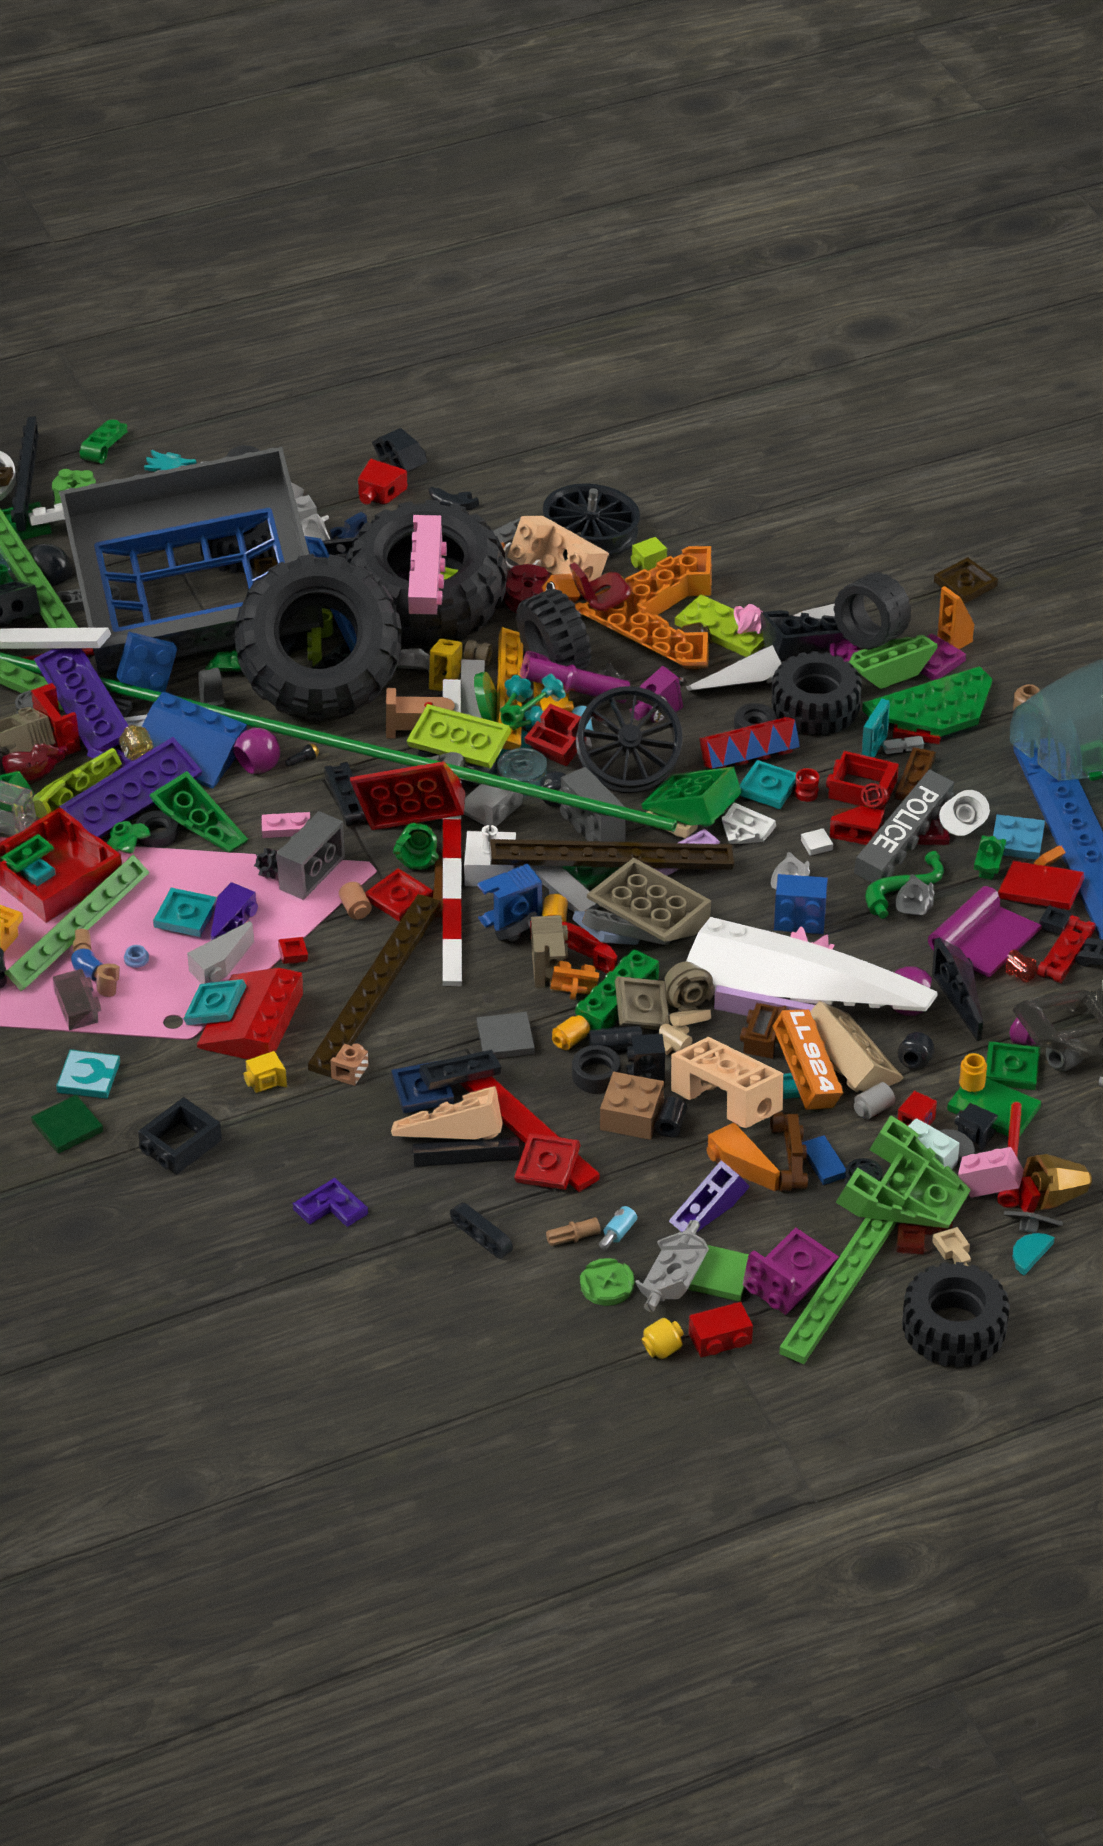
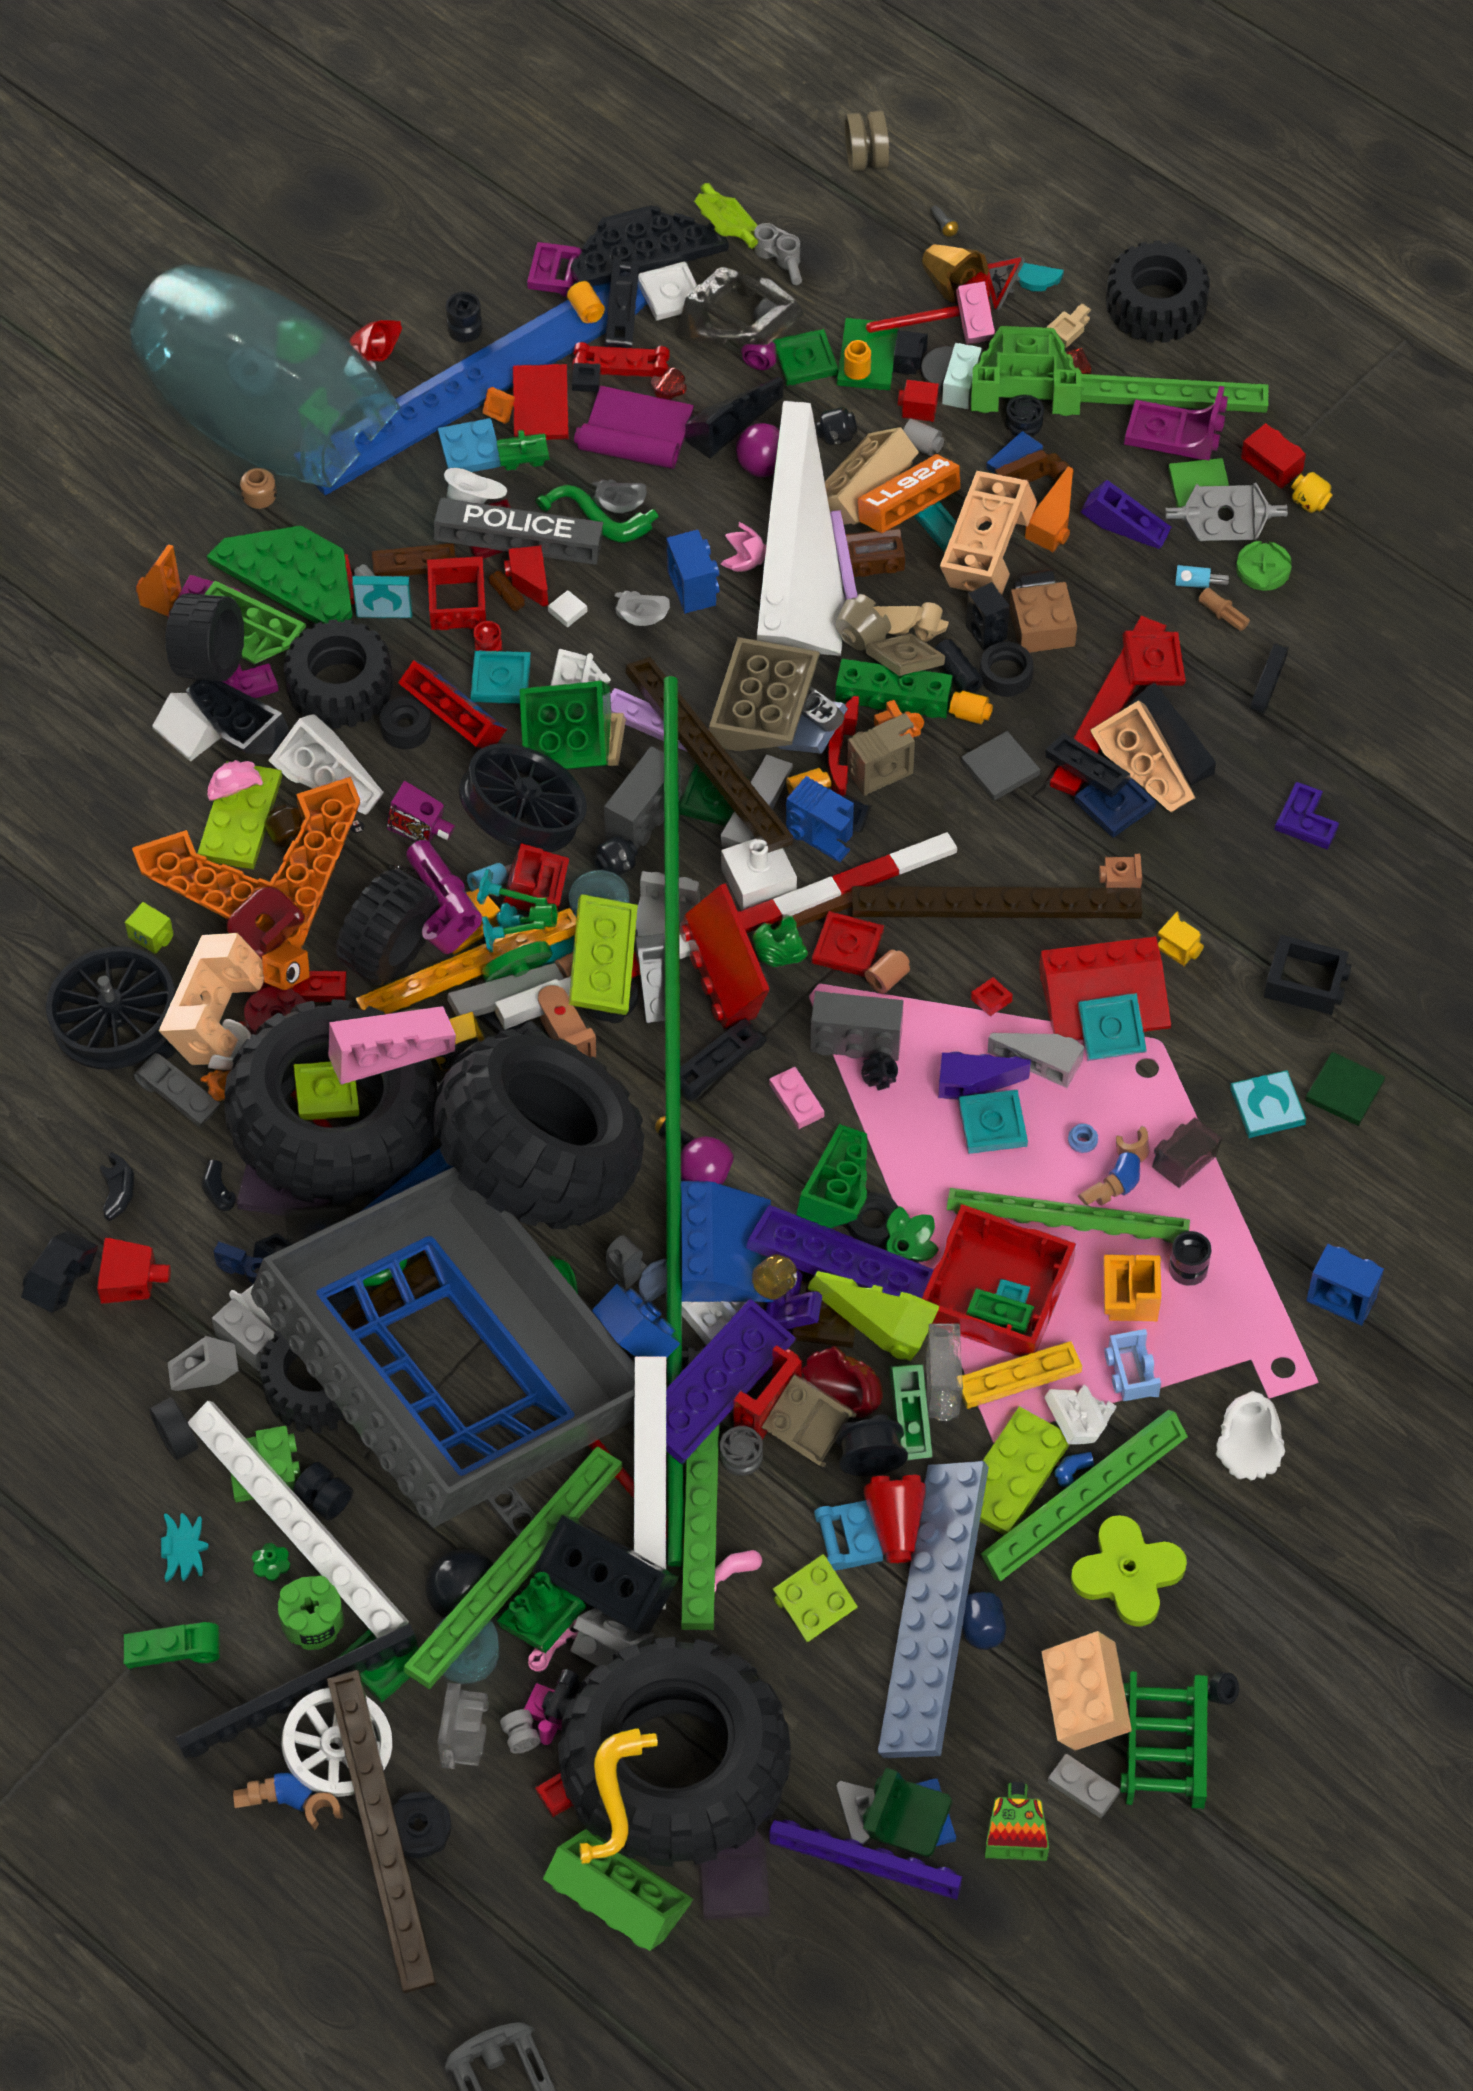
camera: 115 degrees left, 15 degrees up
red wheel [861,783,889,809] -> none
dark brown plate [934,557,998,604] -> none

